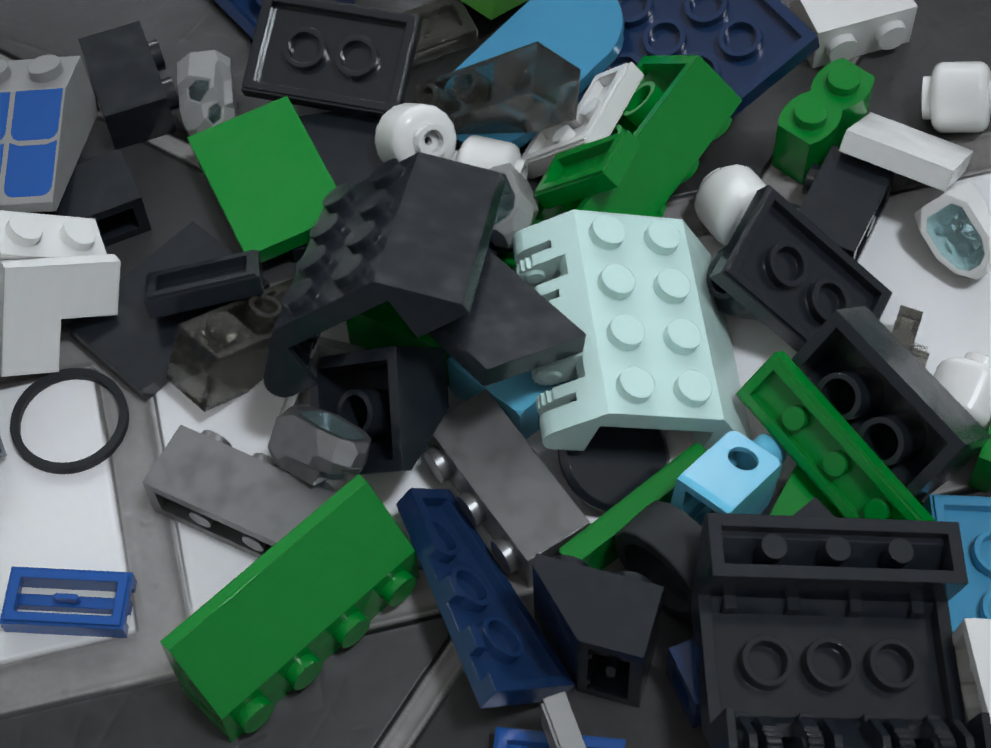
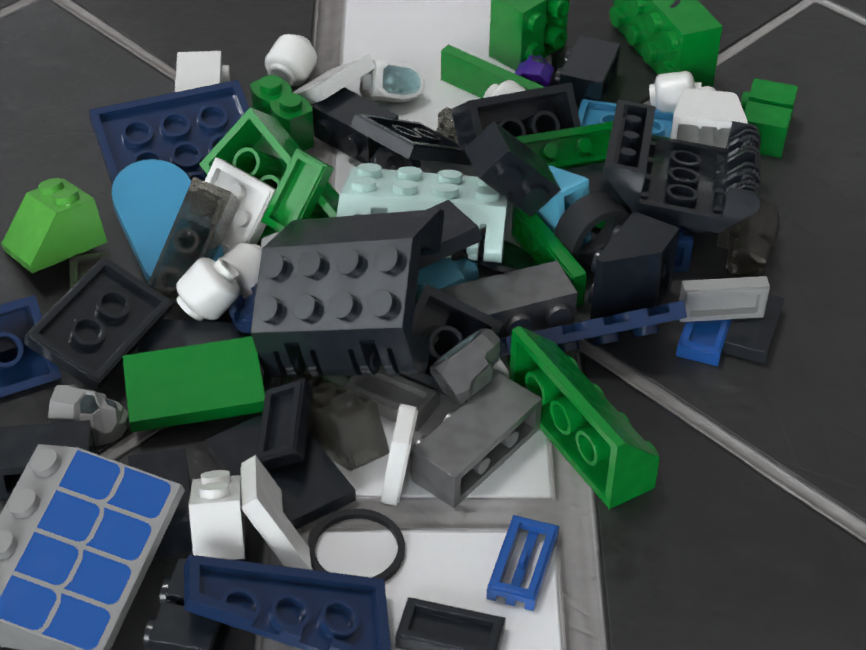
camera: 80 degrees left, 15 degrees down
white head [694,164,767,246] -> none
none -> white tile [380,404,418,506]
none -> black piece [465,121,561,217]

